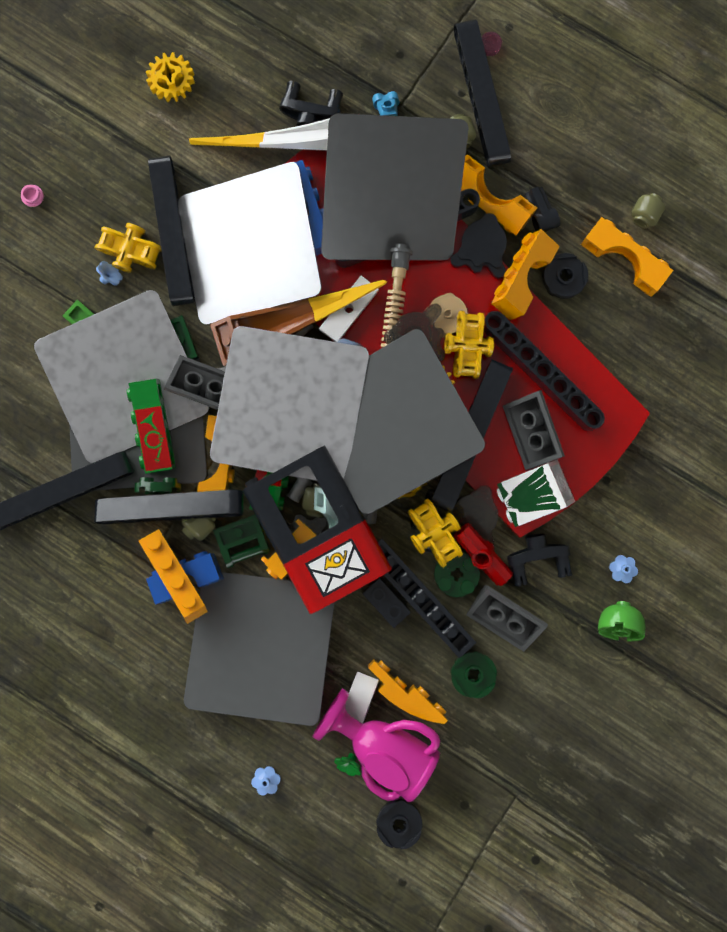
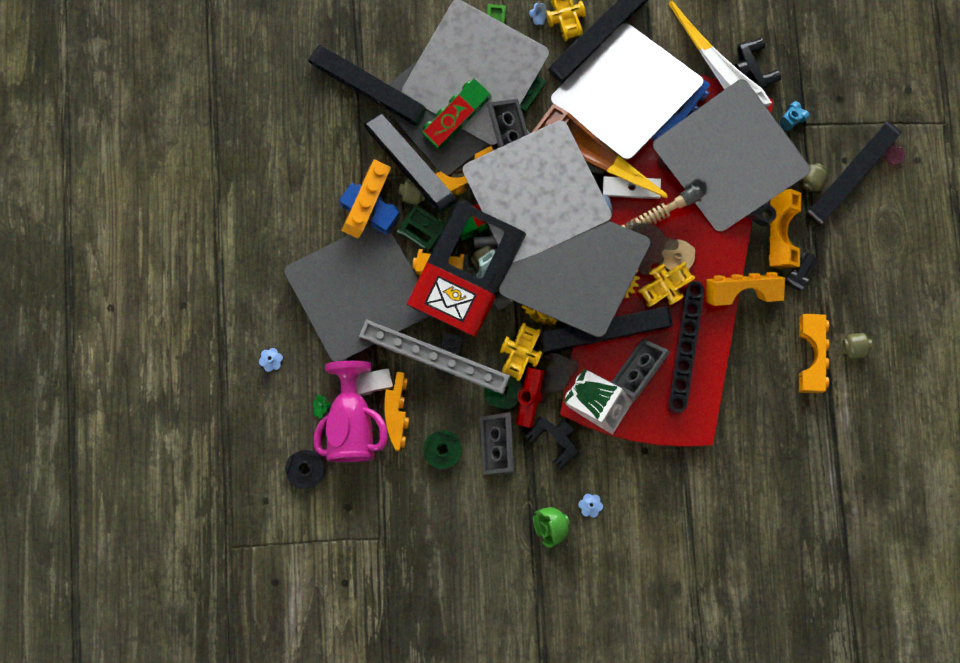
camera: 55 degrees right, 5 degrees down
dark green plate [135,477,182,495] -> none
black brick [378,539,477,658] -> none
black tile [450,213,507,279] -> none
black plate [542,253,588,299] -> none
none -> light grey tile [359,319,510,394]

